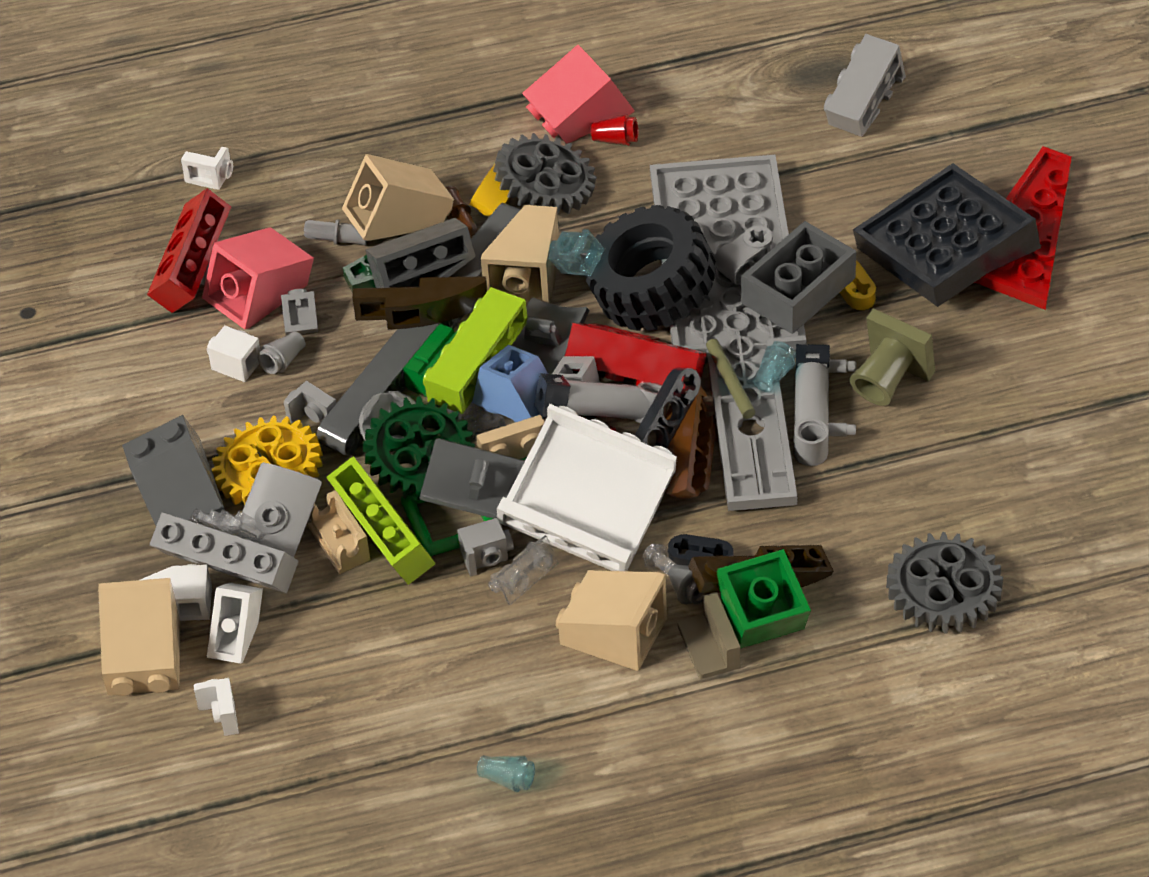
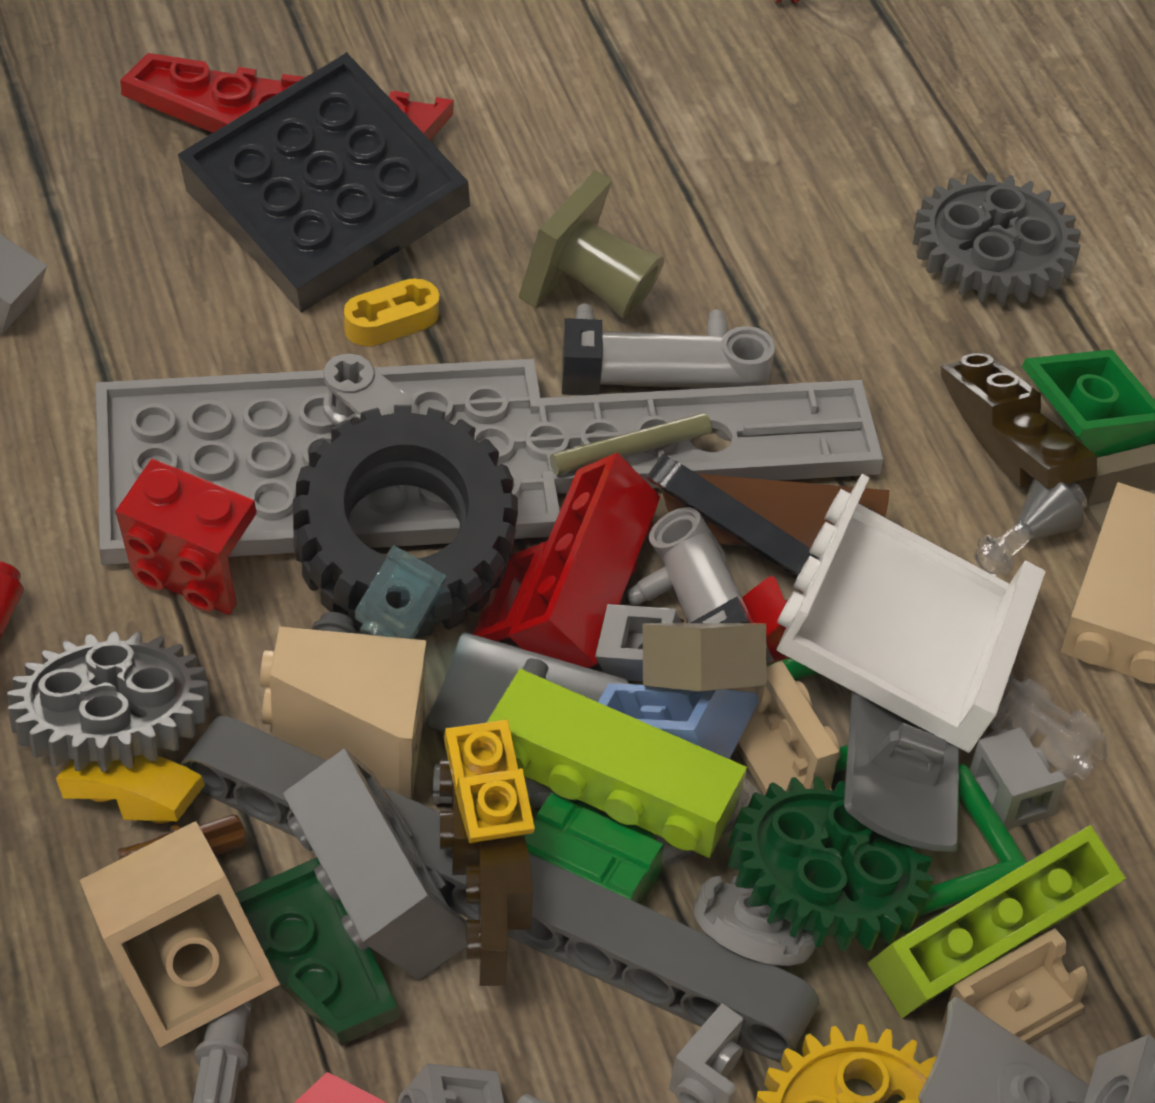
camera: 100 degrees left, 0 degrees up
black beam [668,534,734,566] -> none
dark grey brick [741,221,856,334] -> none
clear light blue cone [753,341,796,392] -> none
none -> red bracket [115,458,257,615]
none -> yellow slope [444,719,535,843]
none -> dark tan slope [643,623,767,691]

